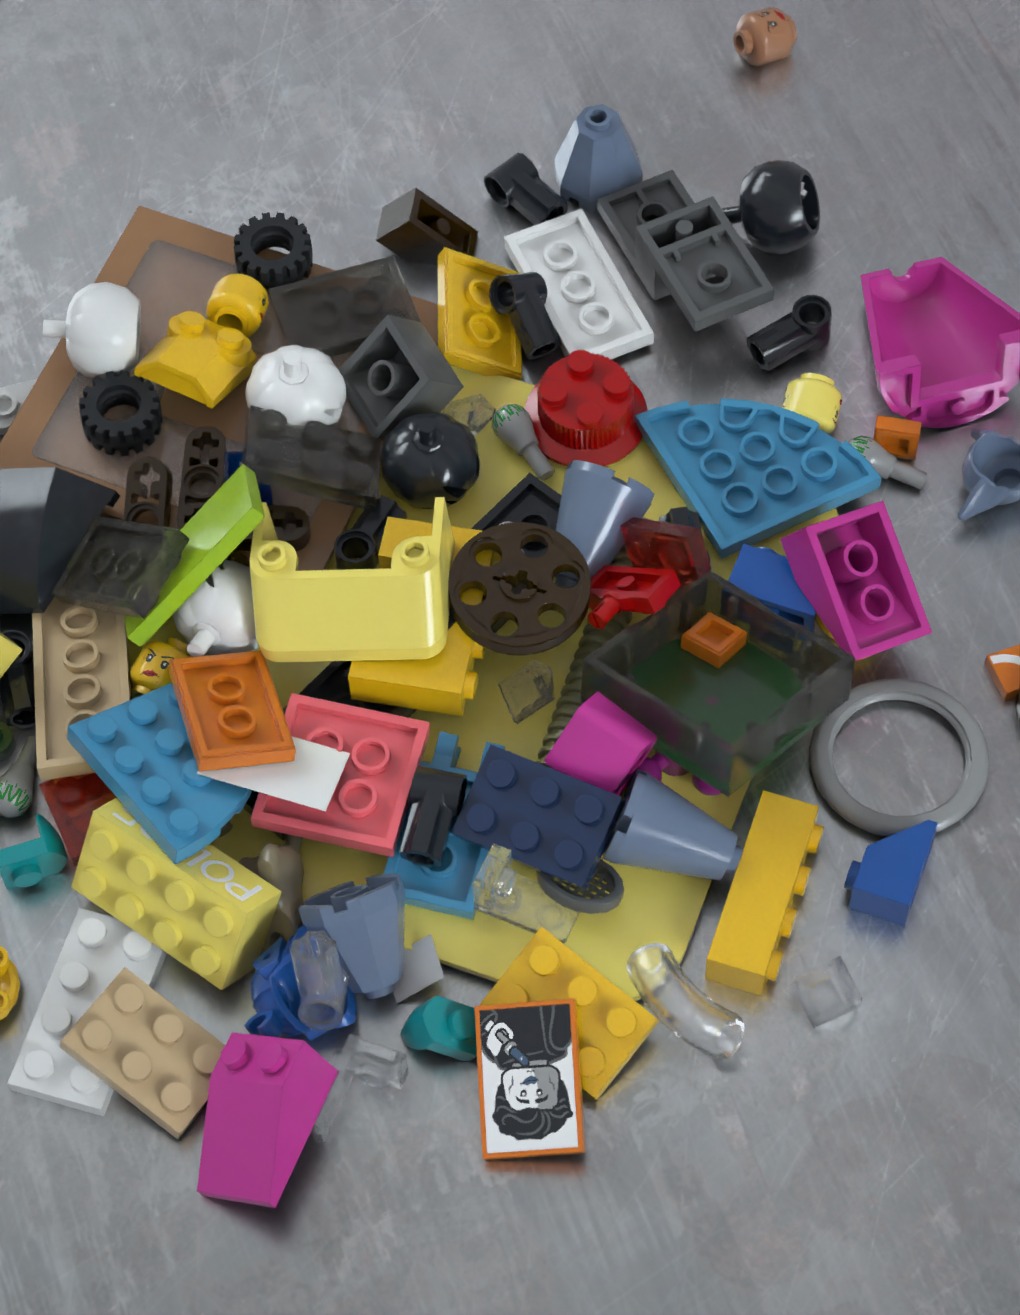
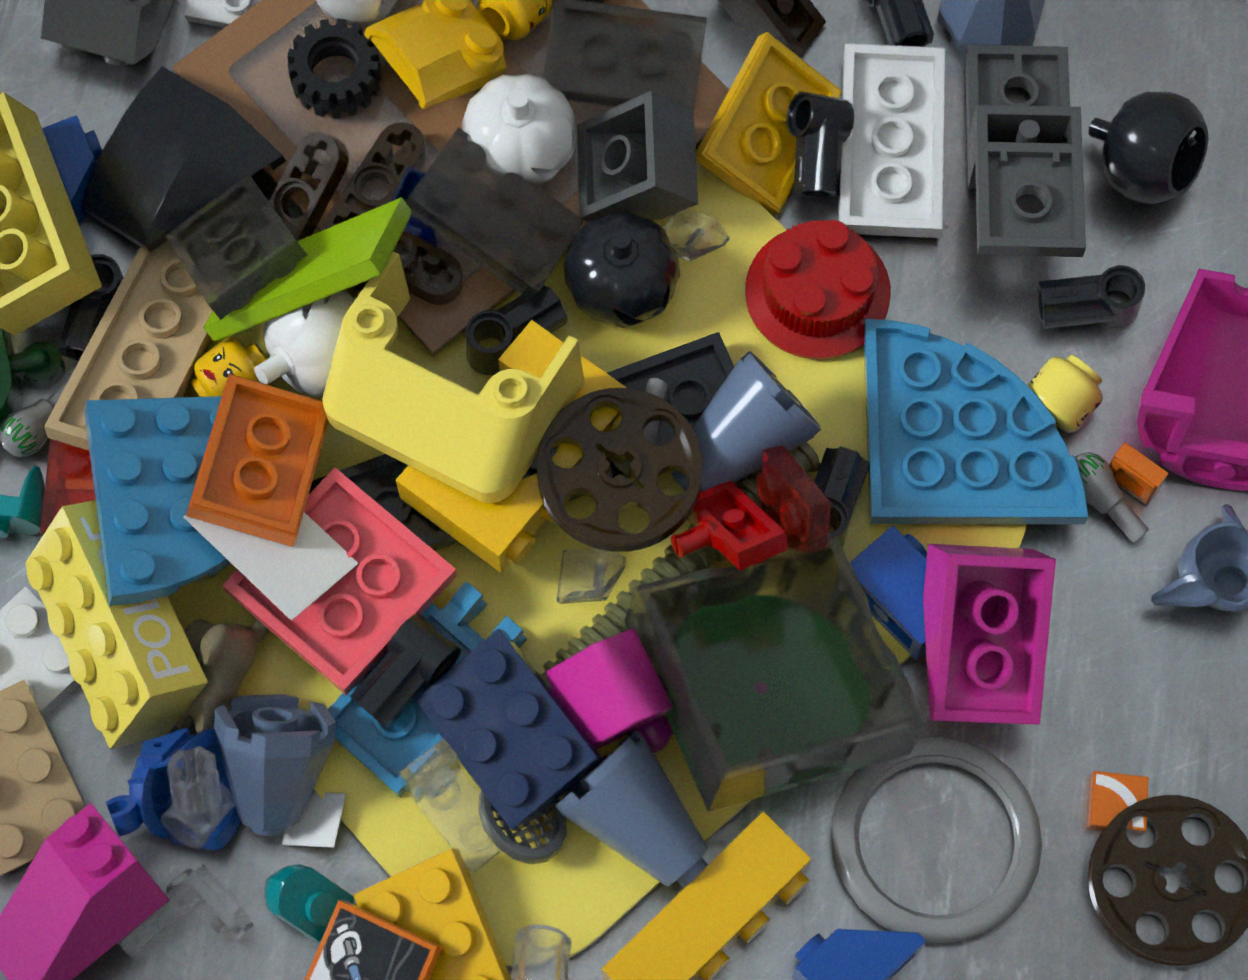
camera: 25 degrees right, 10 degrees up
light grey piece [492,404,555,481] -> none
orange tile [680,612,747,669] -> none

